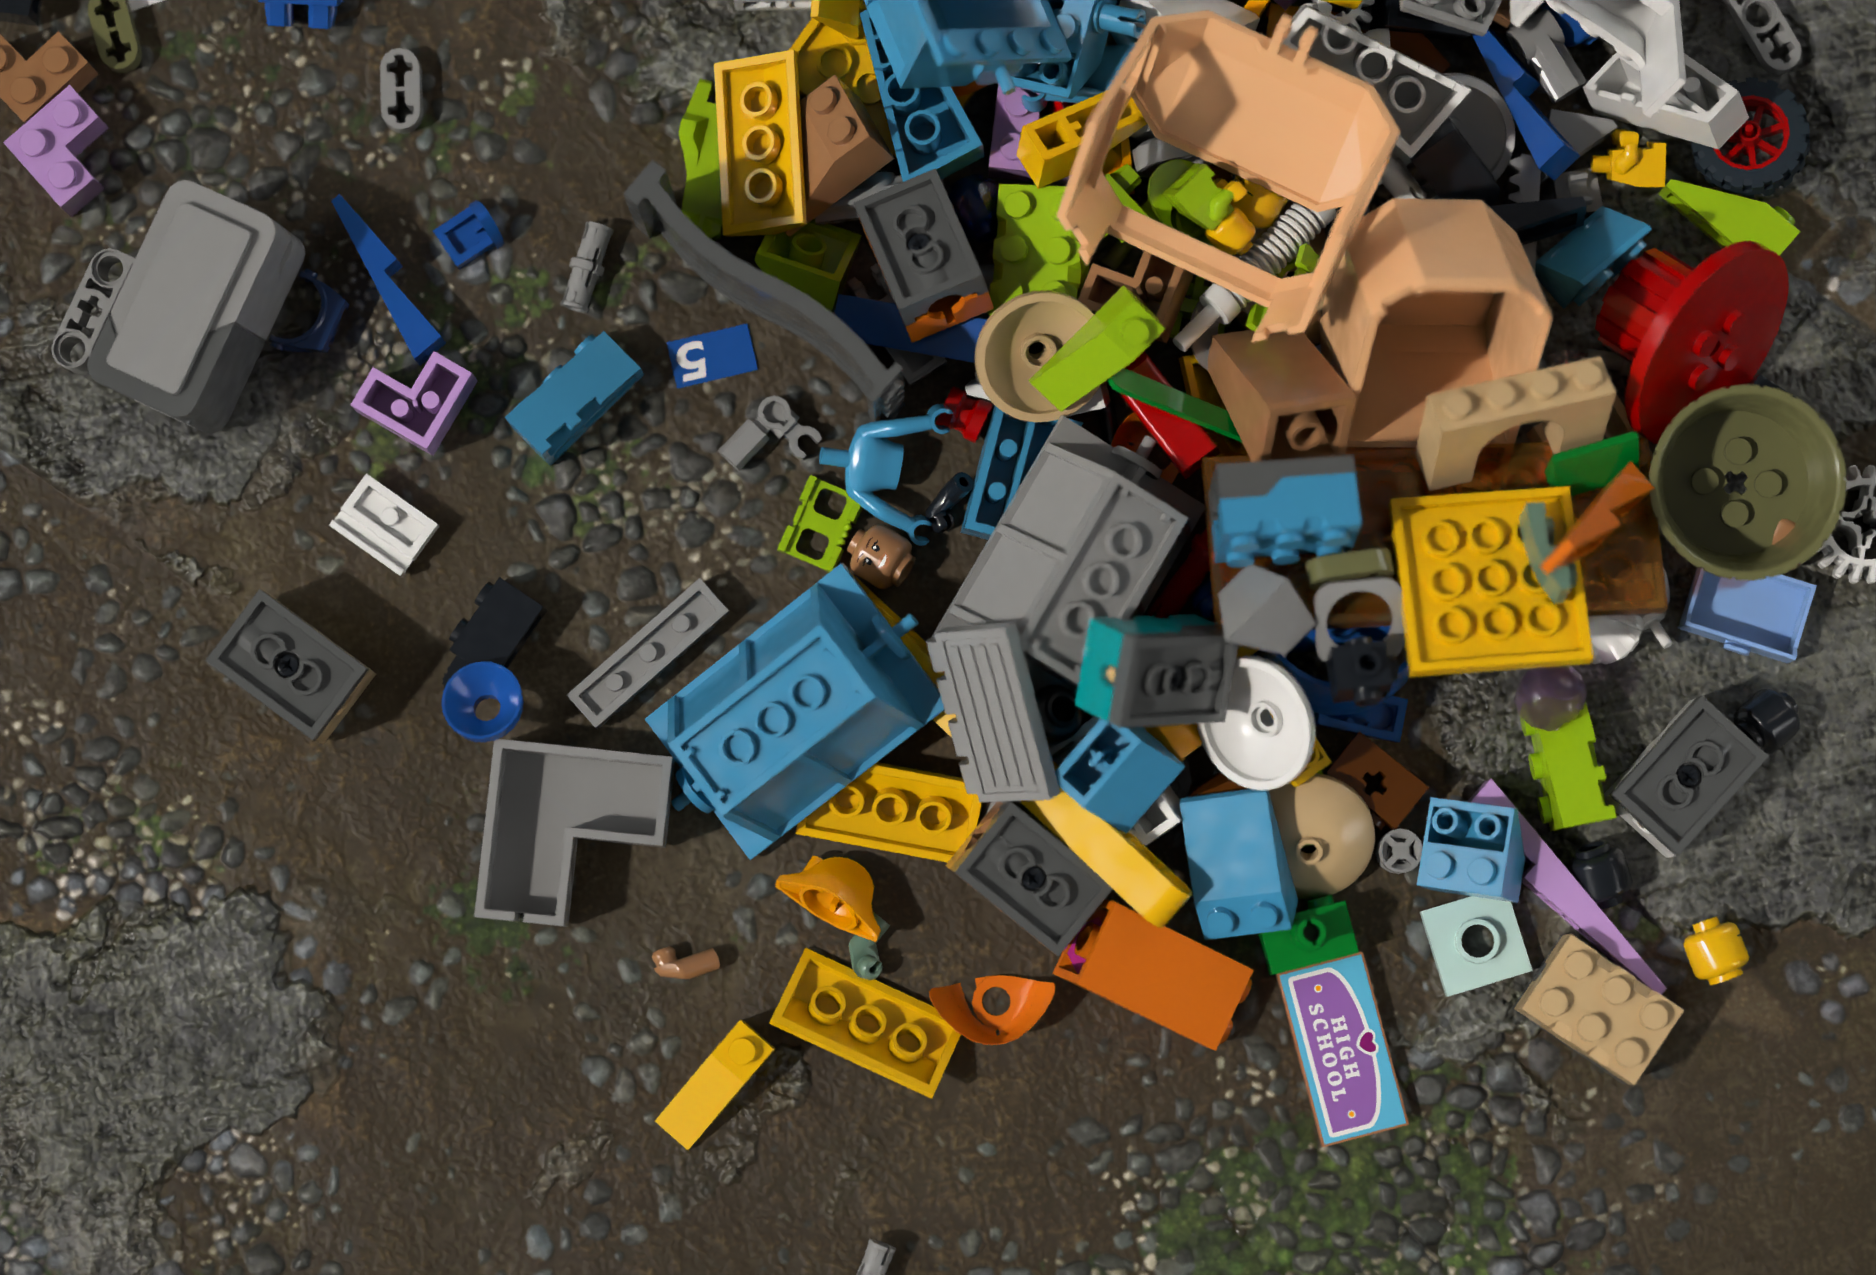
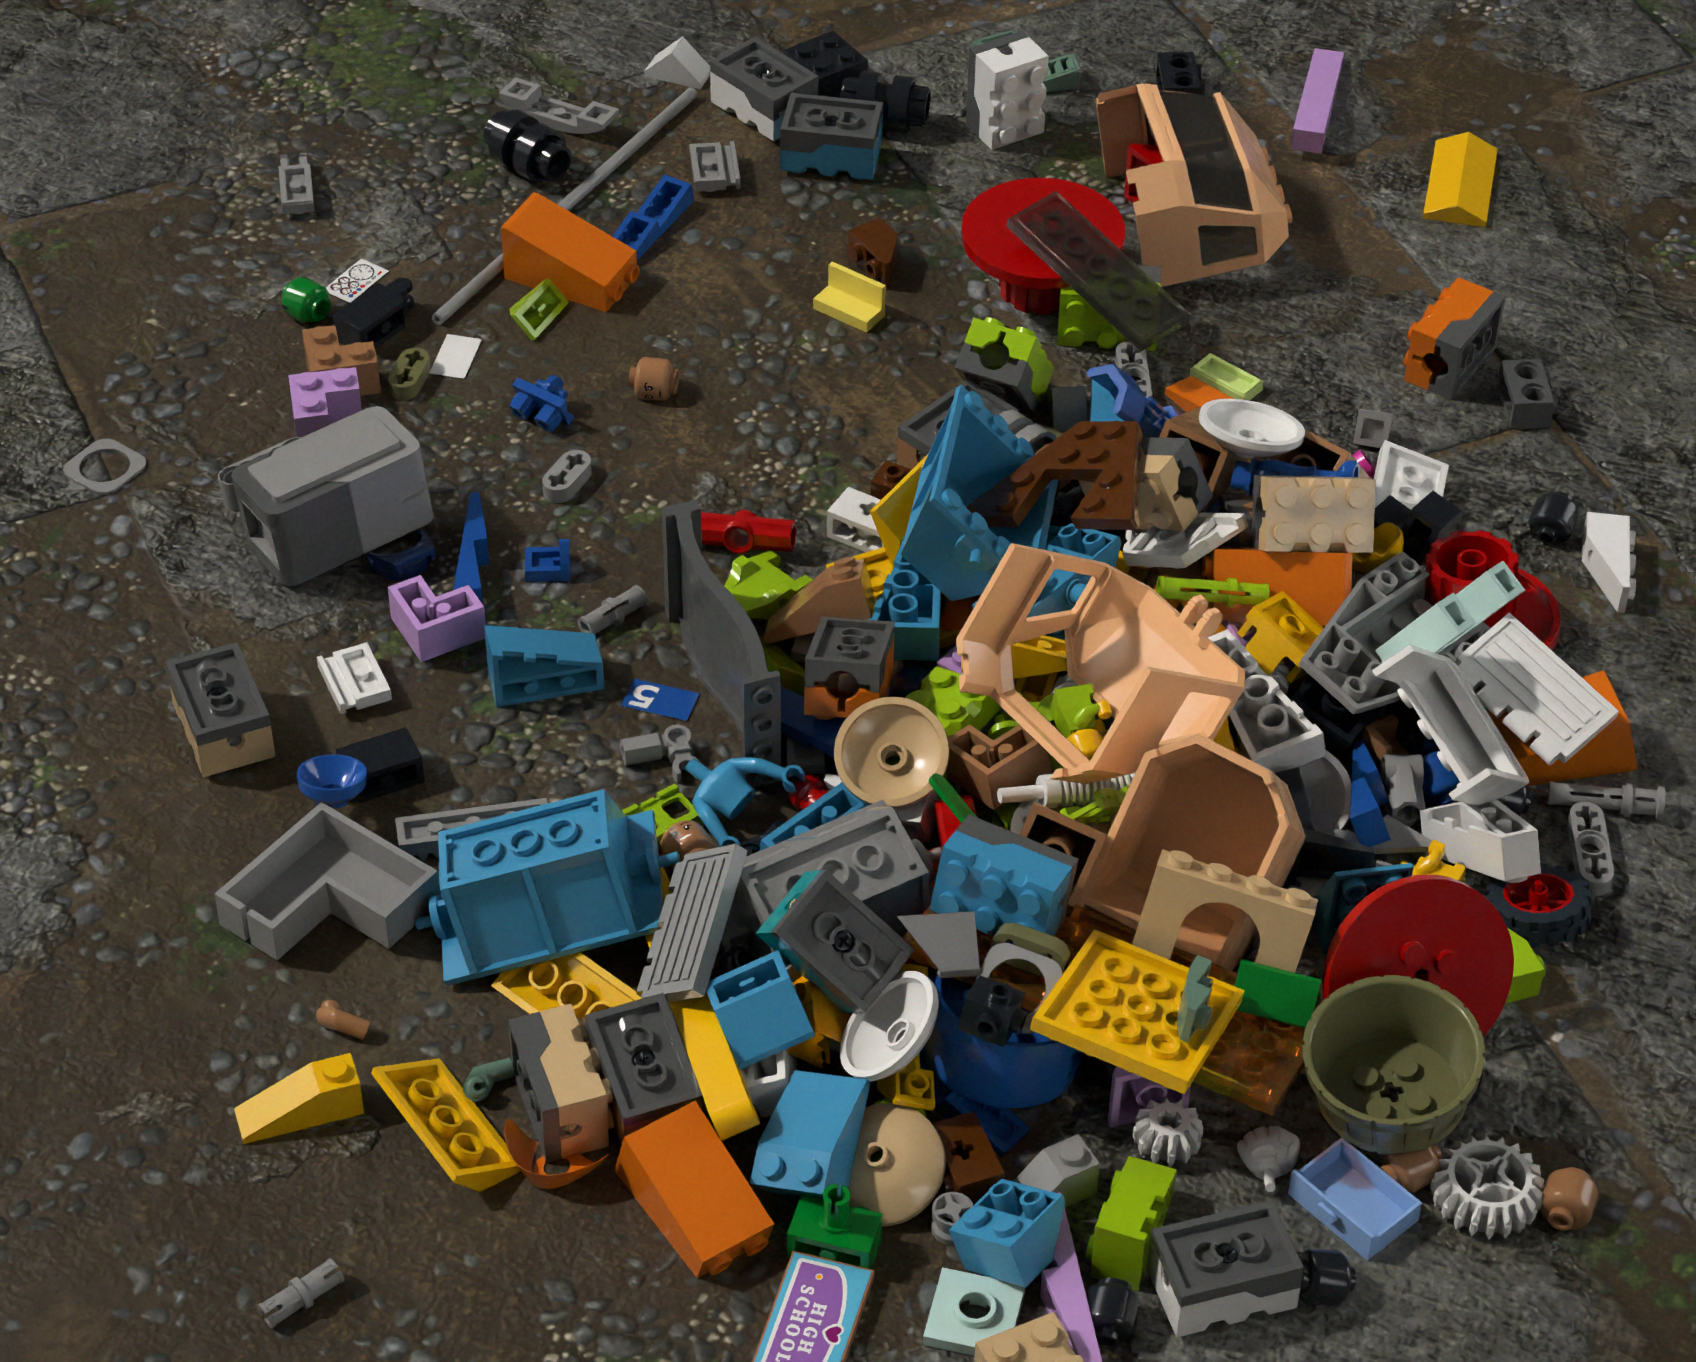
camera: 30 degrees right, 40 degrees down
yellow slope [714,49,807,237] -> none
light orange hat [775,856,881,943] -> none
lime slope [1029,285,1165,412] -> none
hair [1514,665,1588,731] -> none
orange slope [1540,461,1654,575] -> none
white piece [1586,603,1645,664] -> none
none -> tan piece [508,1004,614,1163]
none -> red piece [701,510,797,554]
none -> light grey slope [1013,1134,1100,1208]

